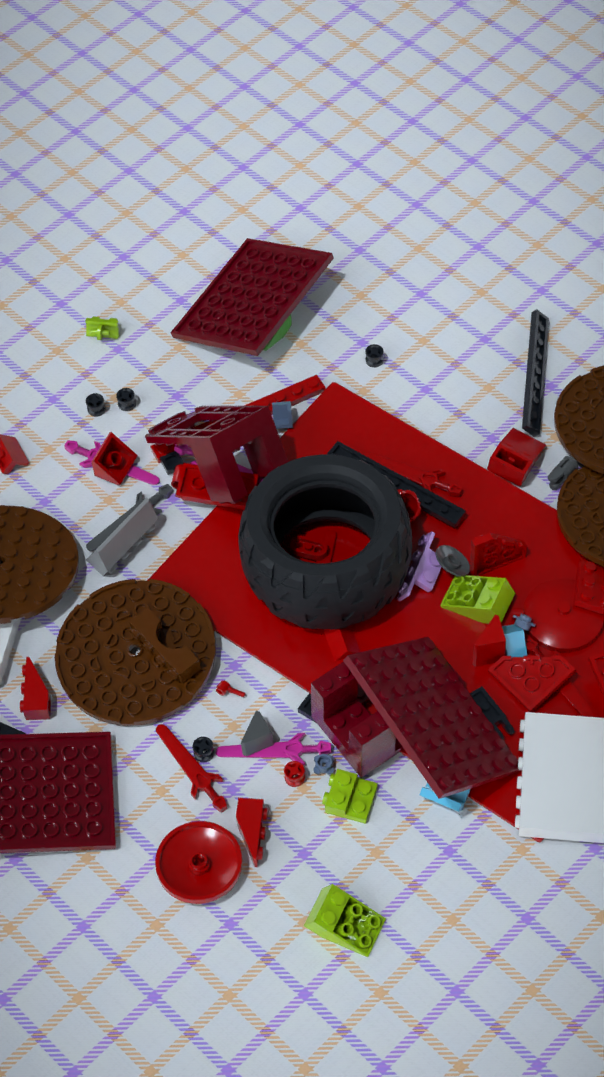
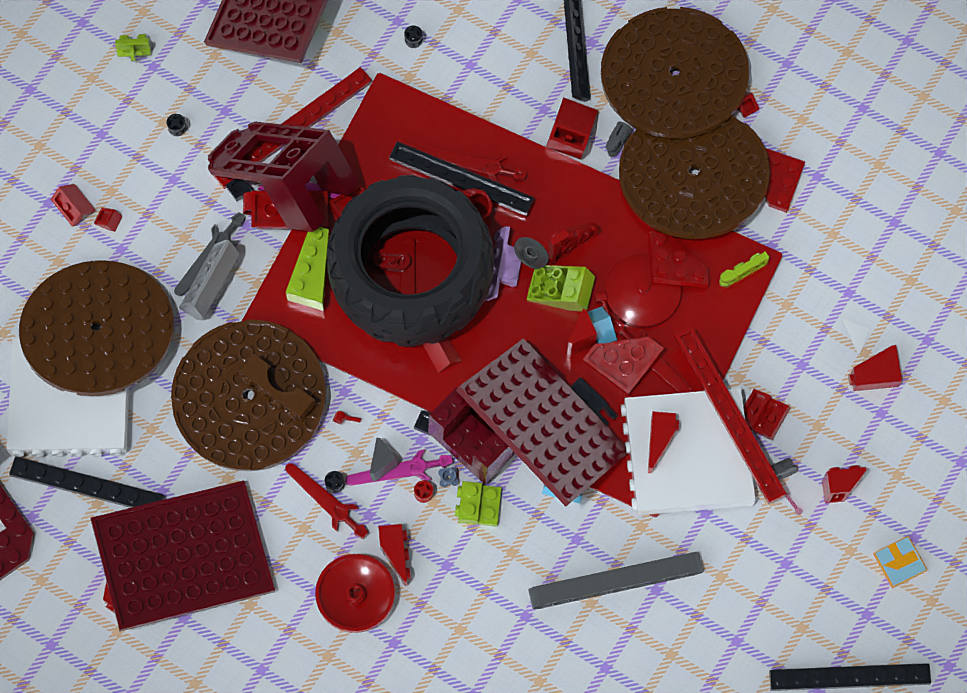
camera: 15 degrees left, 15 degrees up
red slope [20,657,51,720] -> none
dark pink sword [64,440,160,485] -> none
black wheel [86,393,106,417] -> none
red slope [91,432,138,485] -> none
sand blue panel [272,401,293,429] -> none
lime slope [304,884,386,957] -> none
sand blue plate [513,613,536,631] -> none
none -> red slope [94,207,122,232]
none -> lime wedge [286,227,330,311]
none -> dark grey beam [528,552,704,609]
none -> red slope [648,411,679,473]

